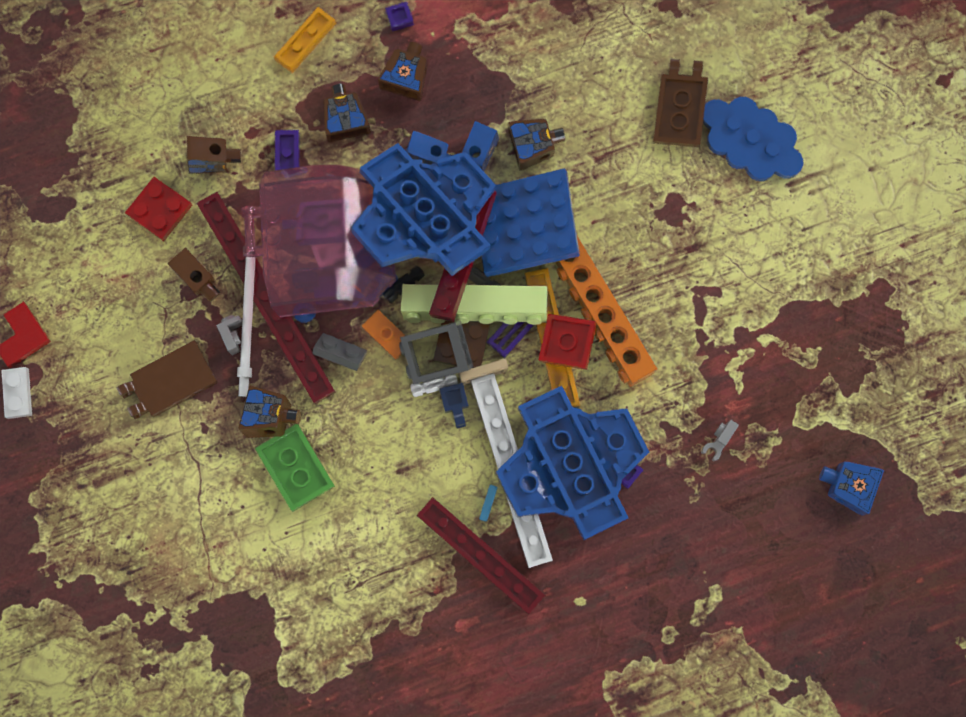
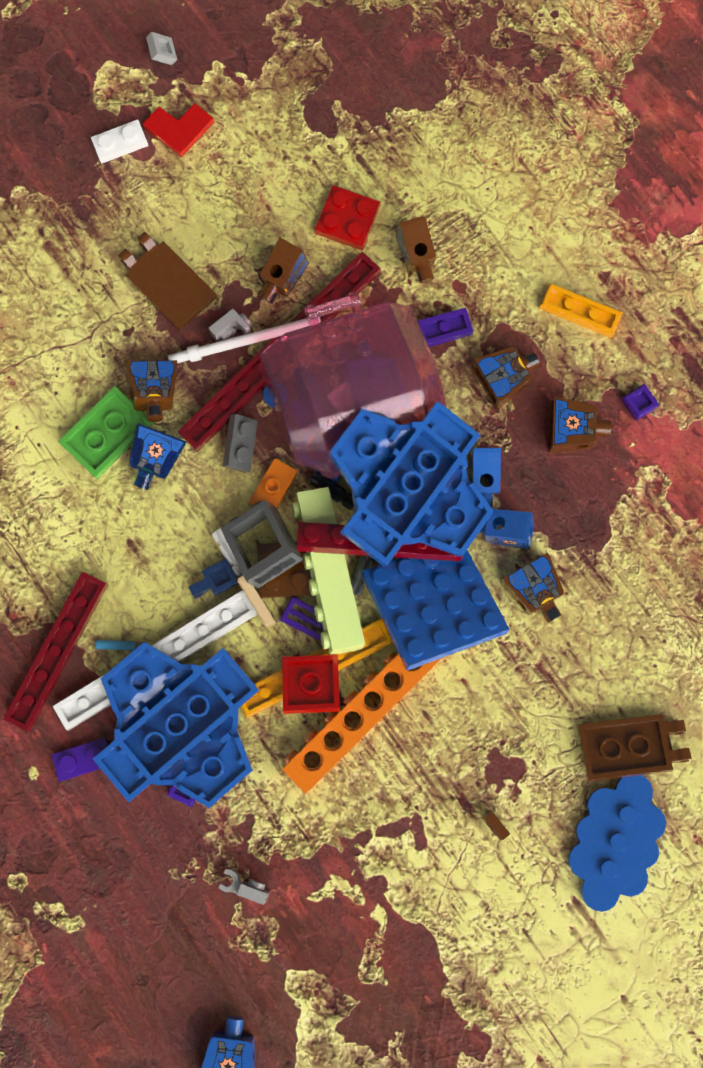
camera: 80 degrees right, 0 degrees up
none -> dark purple plate [52,738,109,782]
none -> torso [128,423,187,490]
none -> reddish brown tile [482,810,510,840]

